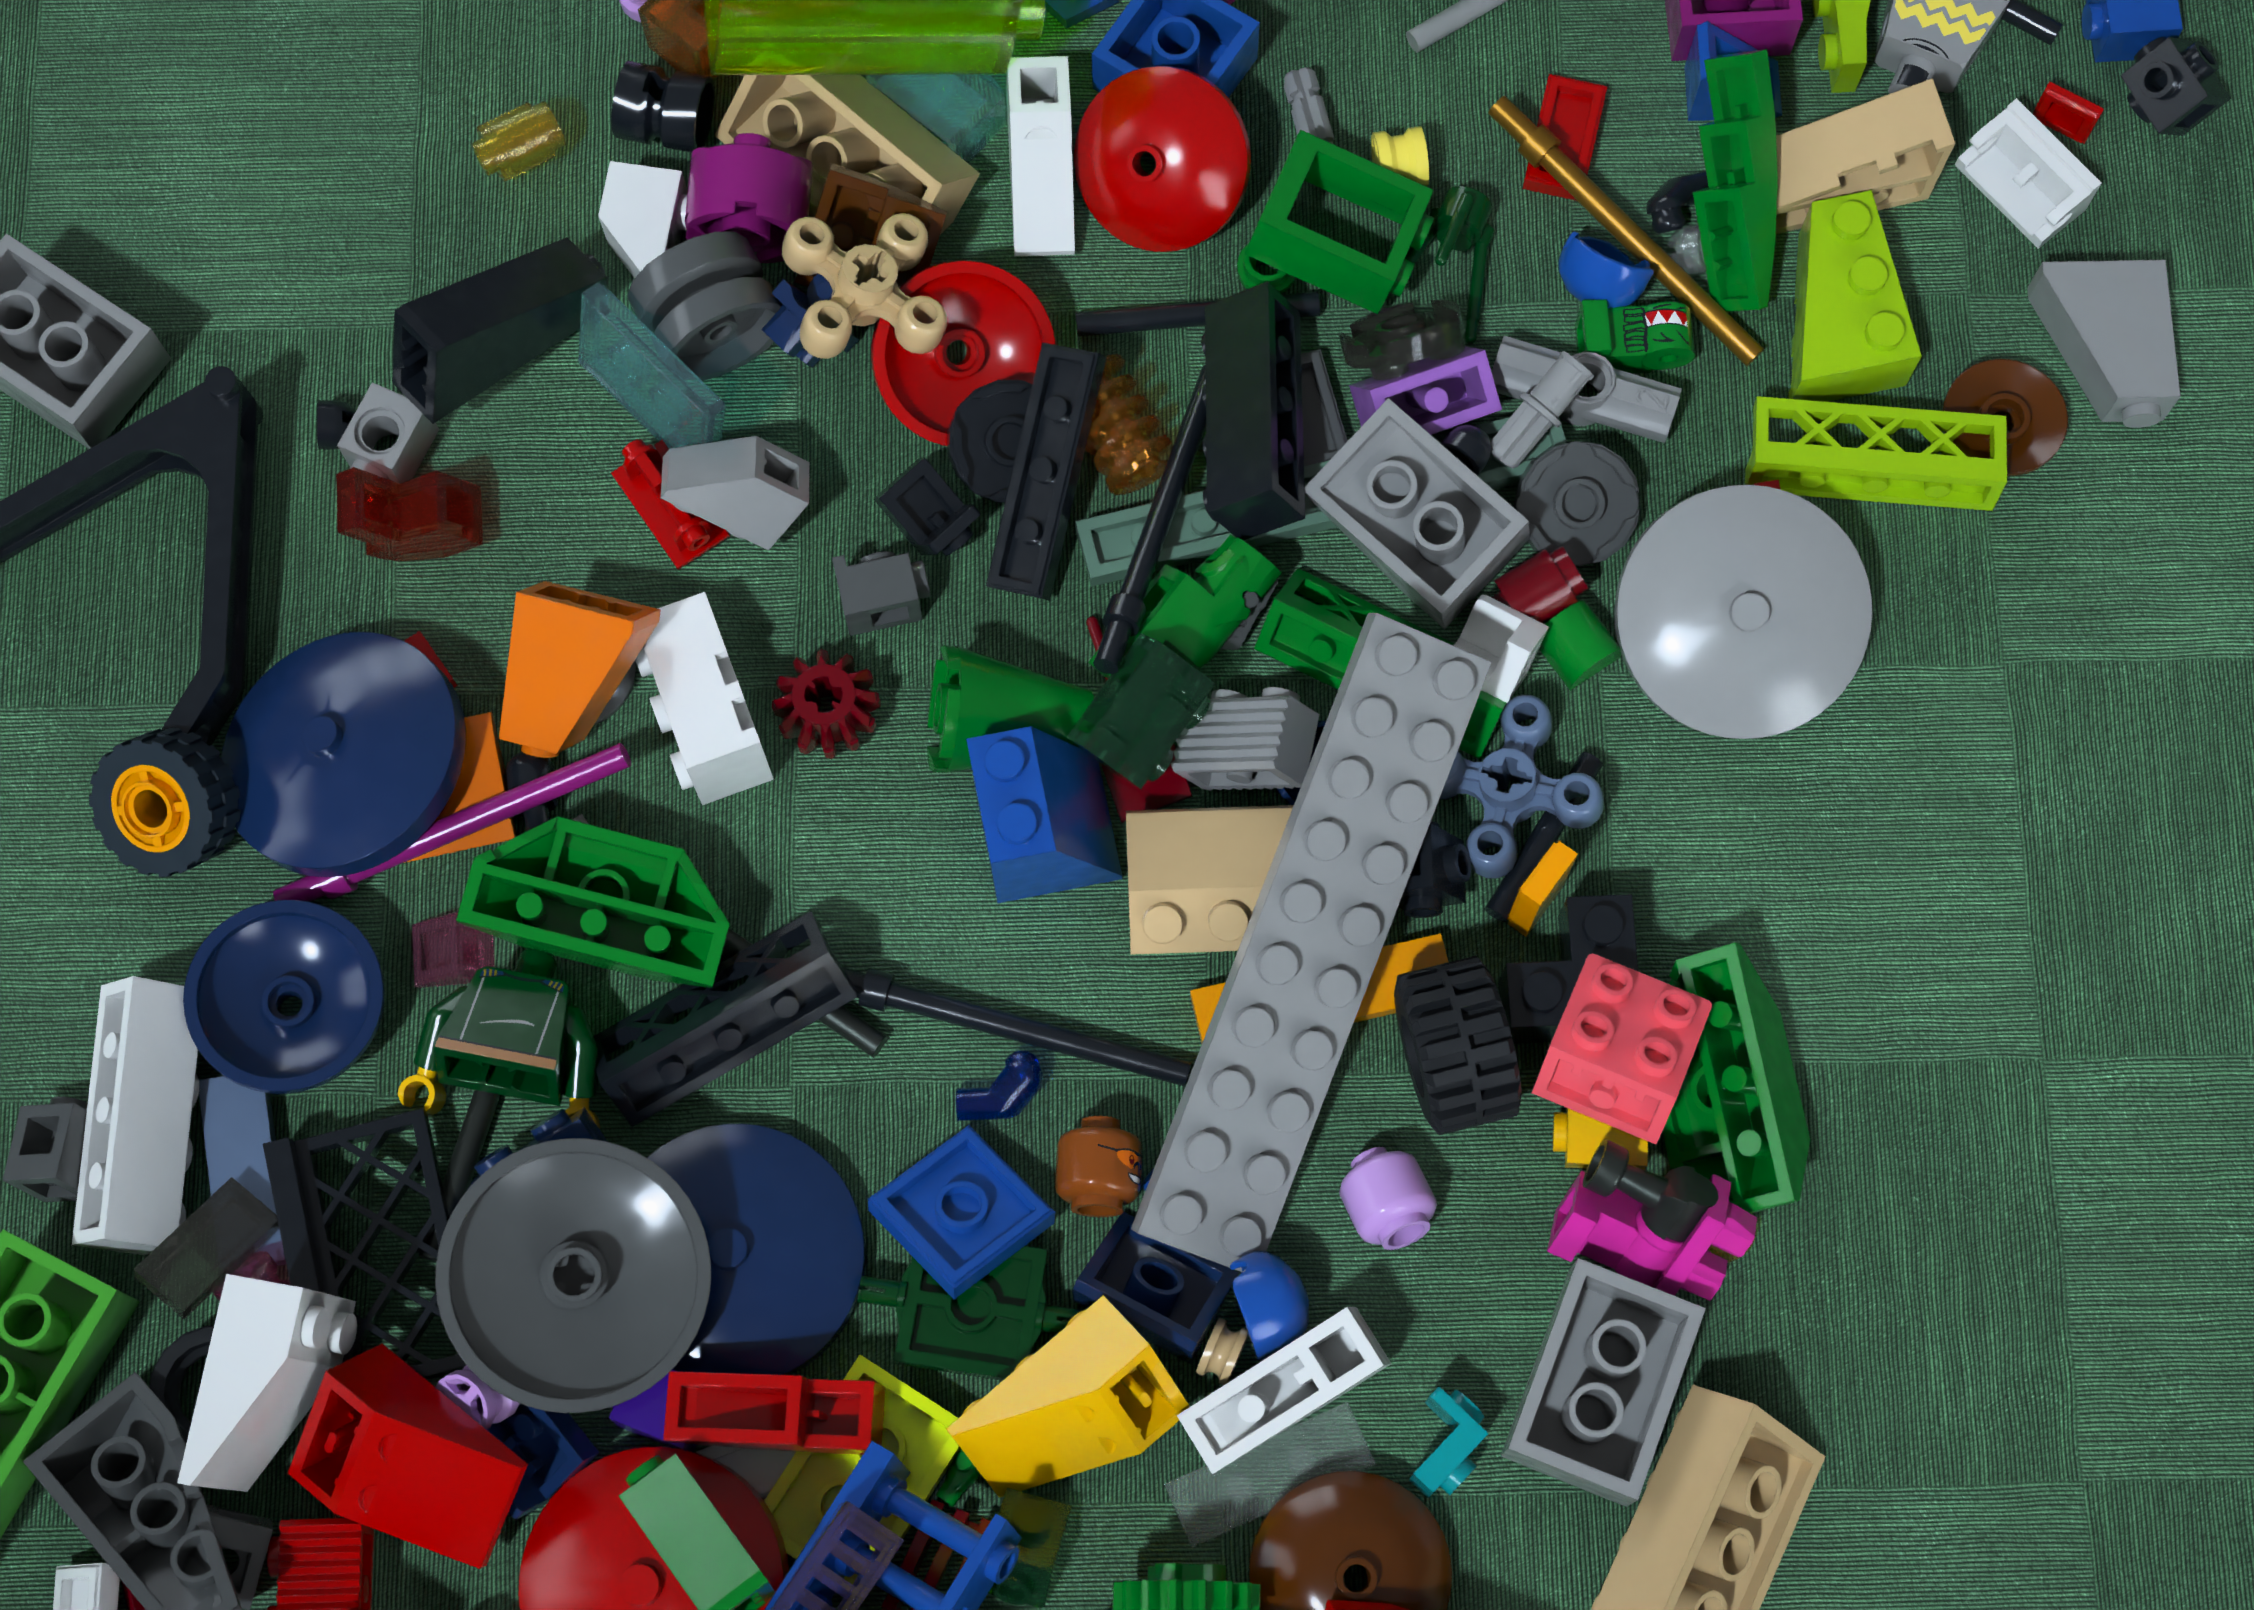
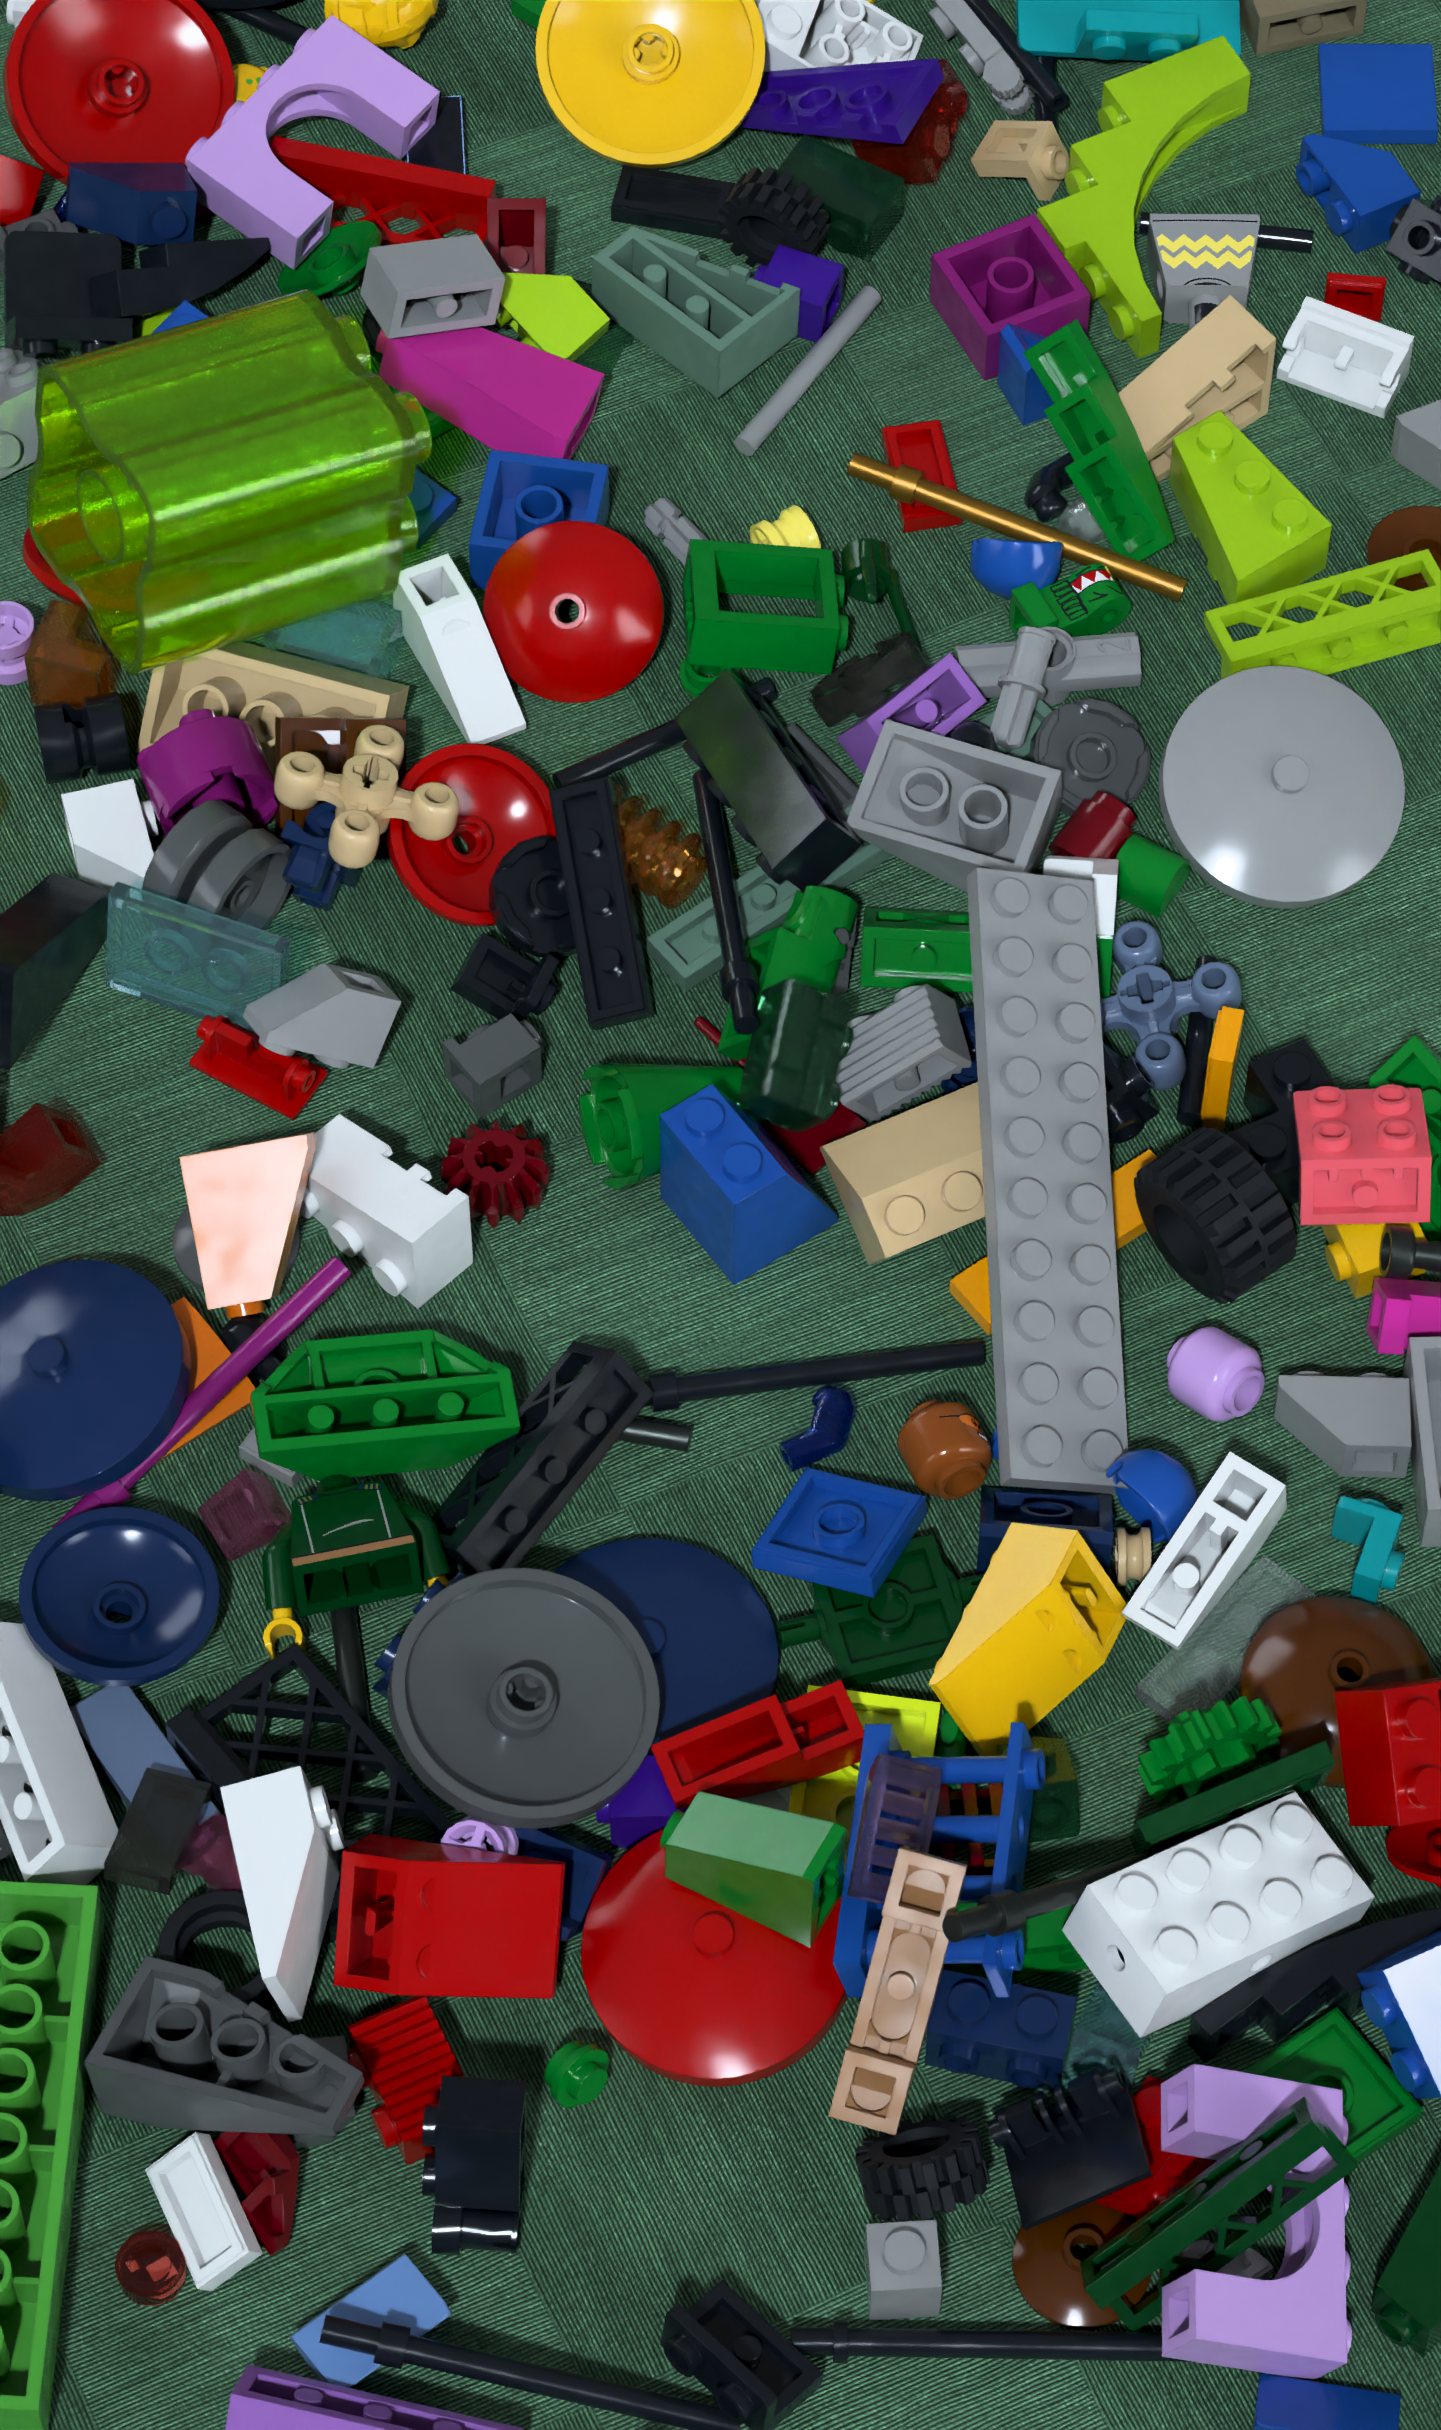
camera: 25 degrees left, 15 degrees down
none -> light grey slope [1274,1371,1412,1478]

